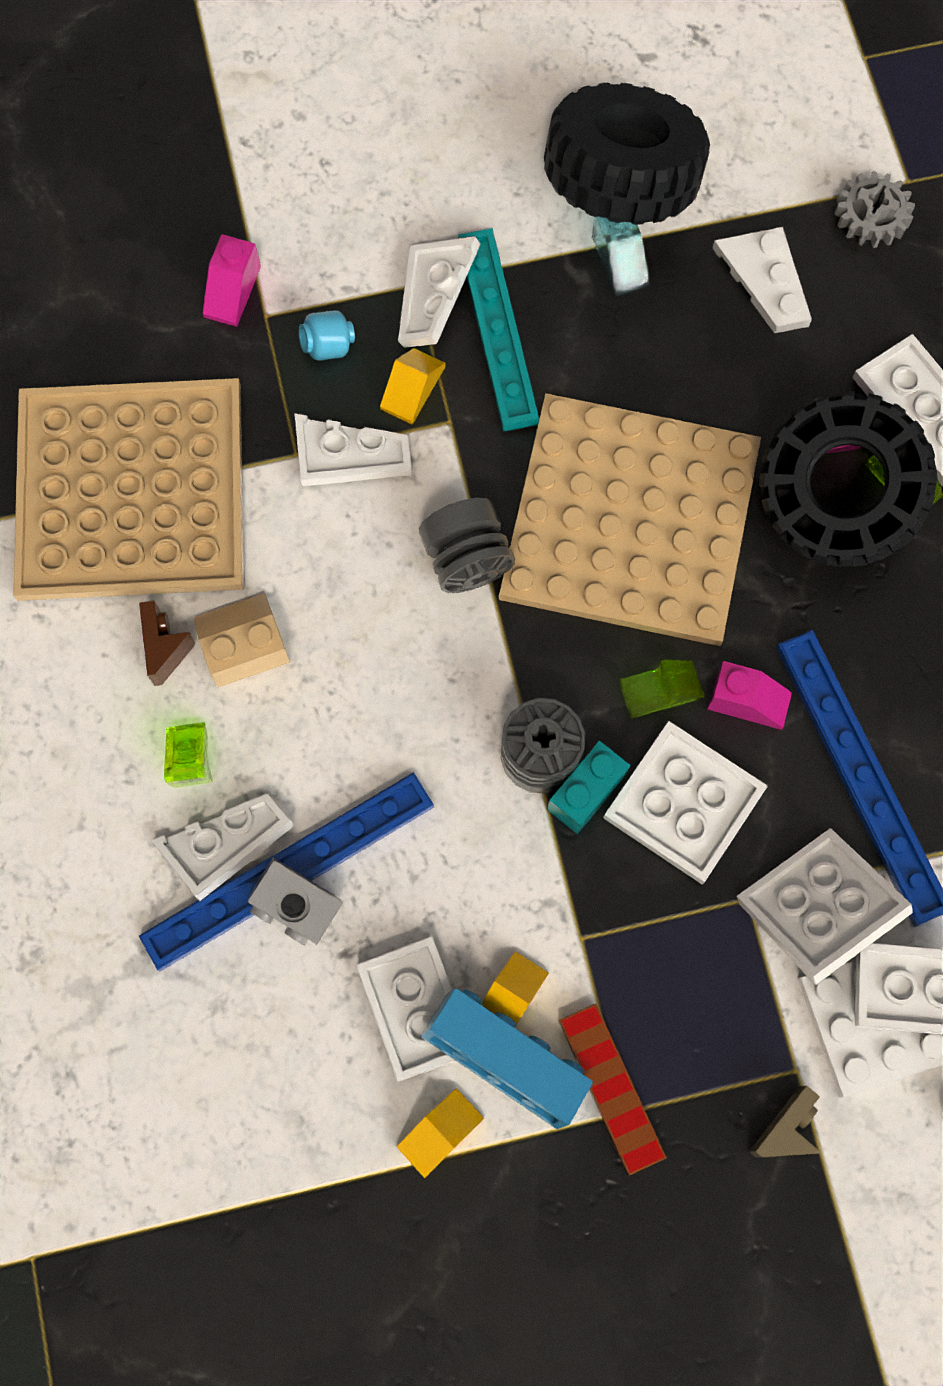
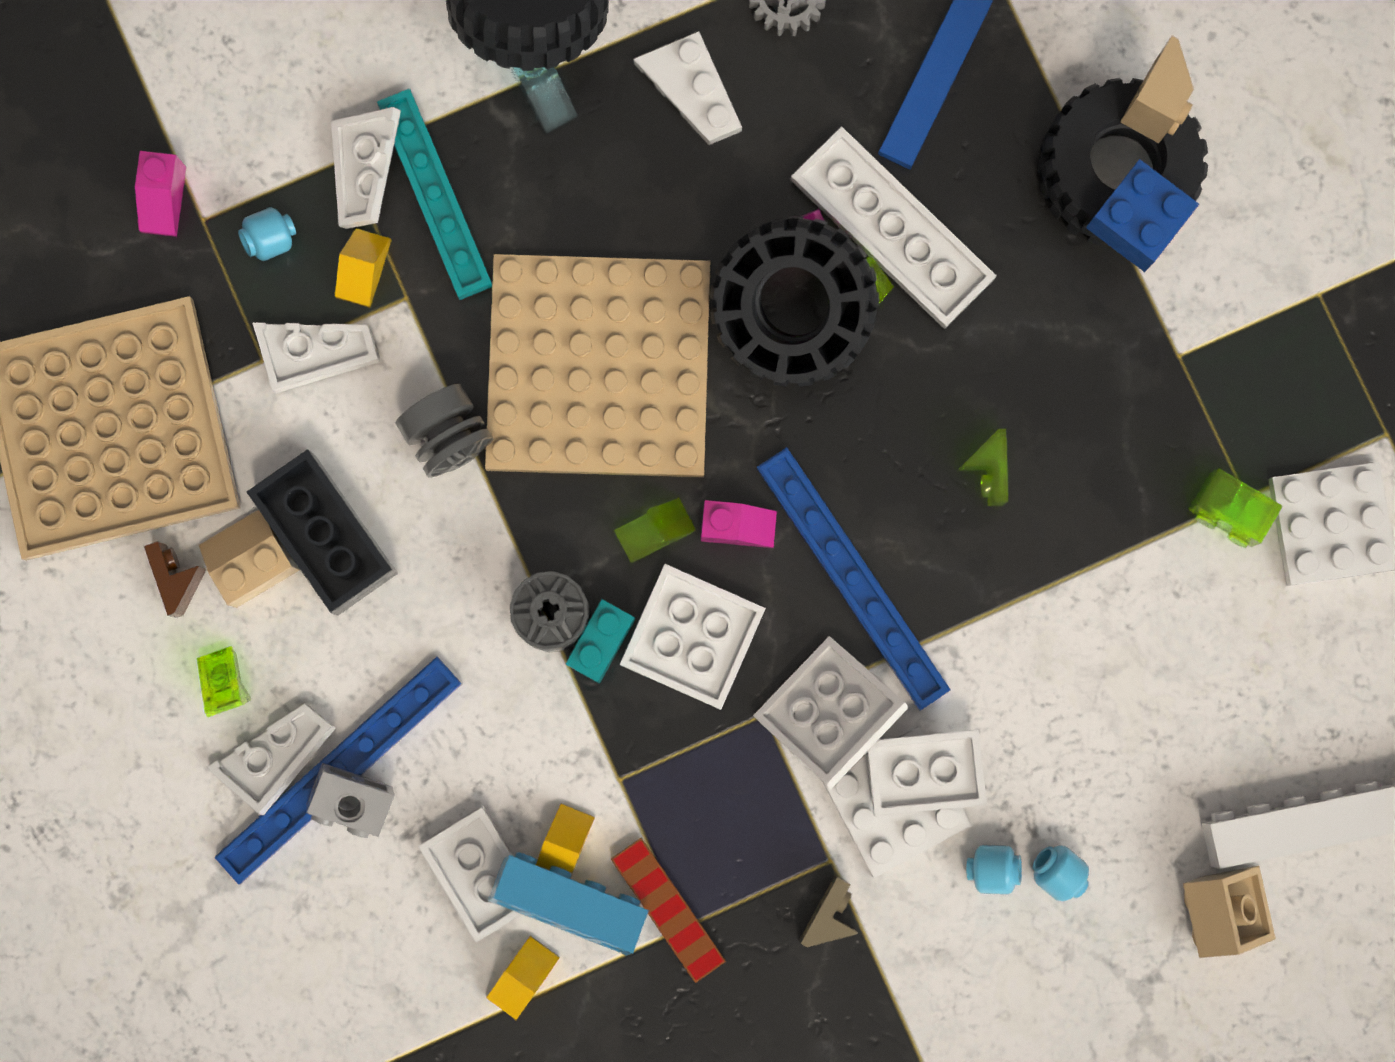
camera: 15 degrees left, 10 degrees up
none -> black brick [247,449,398,616]

